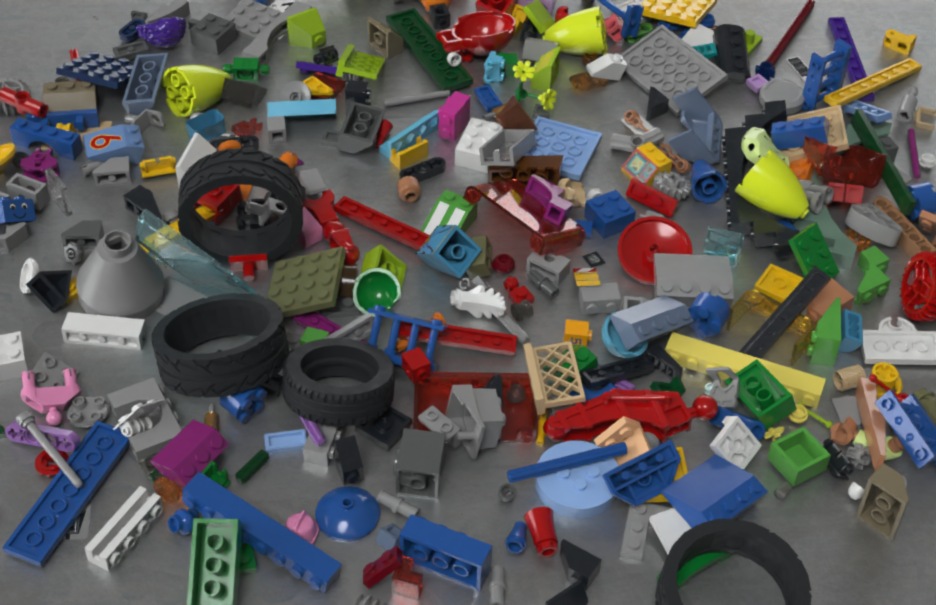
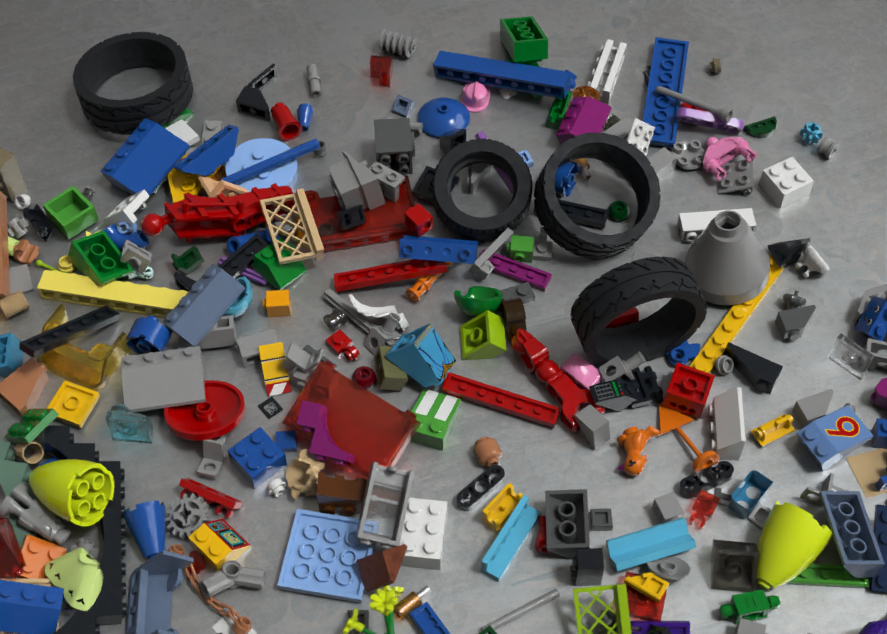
camera: 170 degrees right, 10 degrees up
clear light blue windscreen [135,209,261,296] -> none
dark green axle [235,449,269,483] -> none
olive plate [267,246,346,318] -> none
dark red plate [363,546,403,589] -> none
blue brick [399,514,492,591] -> none
dark pink brick [438,91,470,142] -> none
bright green slope [807,297,841,367] -> none
none -> light grey bracket [282,343,324,372]

